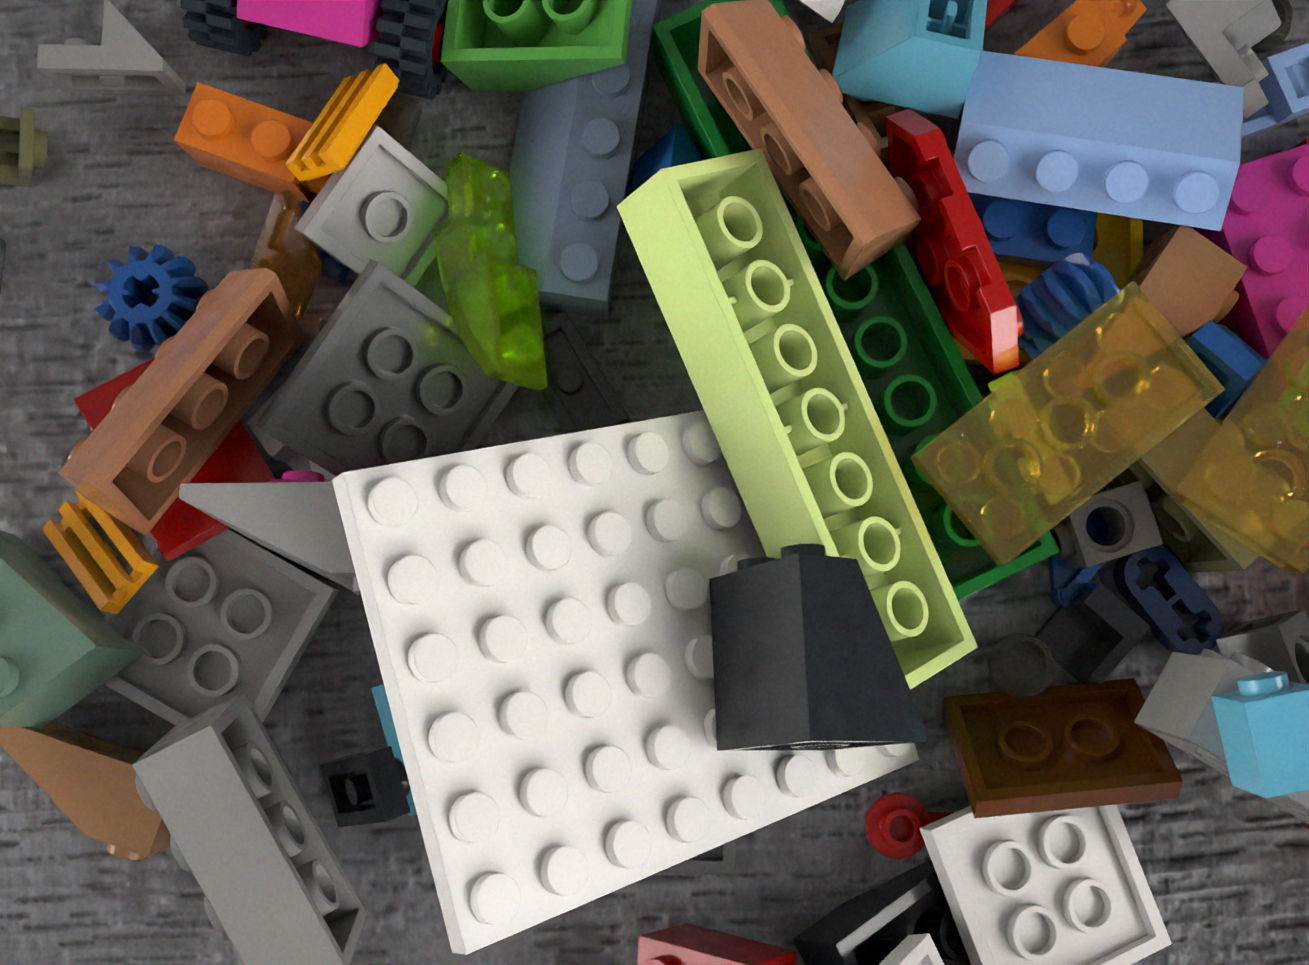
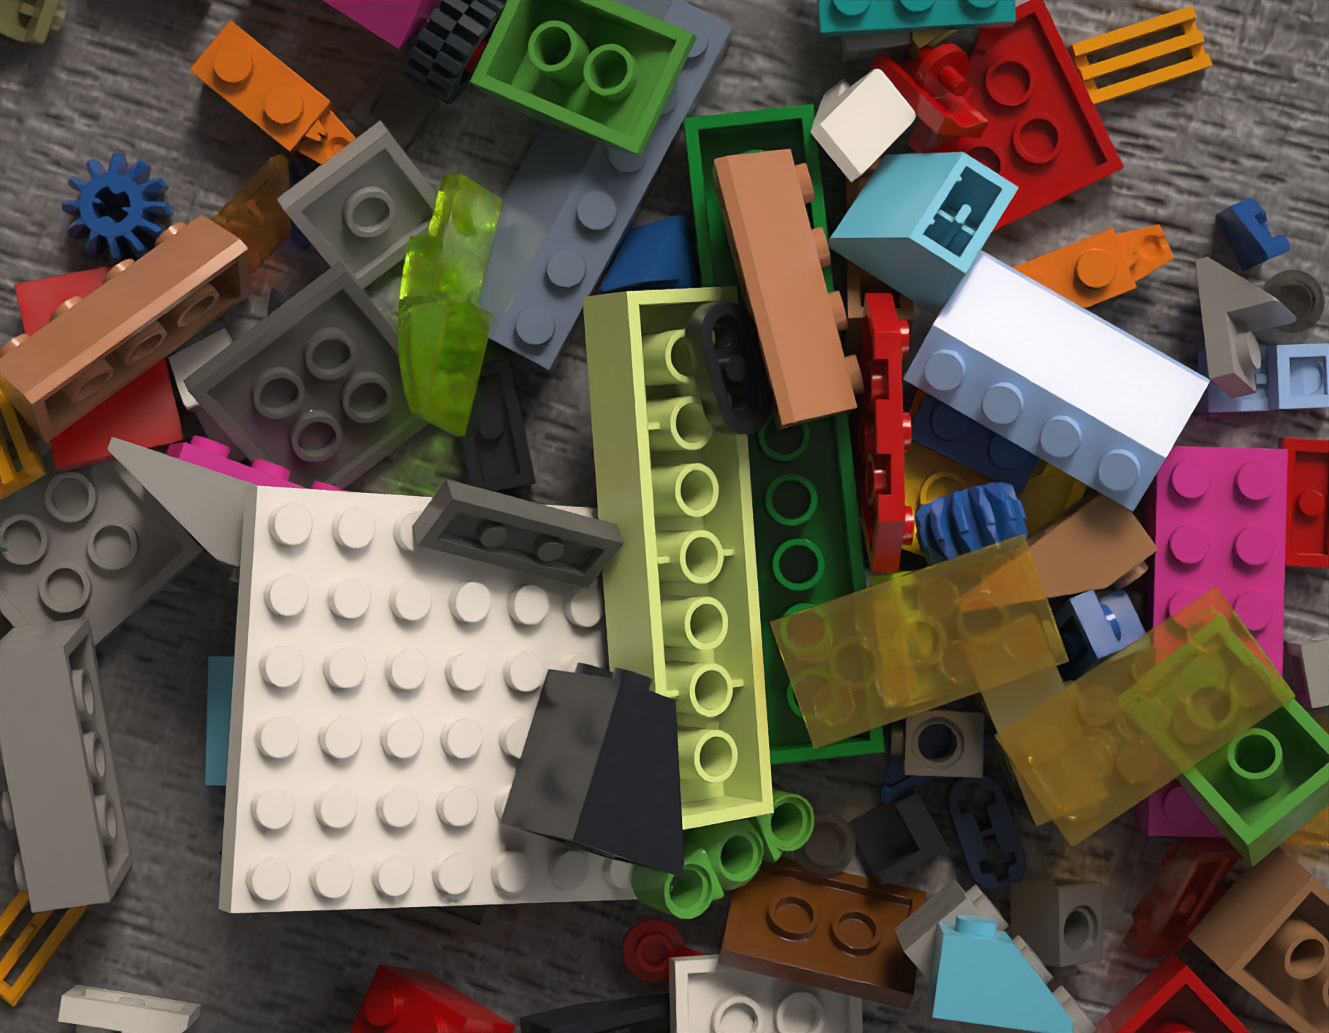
camera: 20 degrees right, 5 degrees up
light orange tile [285,63,400,182] -> none
black plate [320,746,411,827] -> none
none -> dark grey plate [412,479,624,588]
none -> bright green piece [631,787,815,919]
none -> black plate [685,302,772,435]

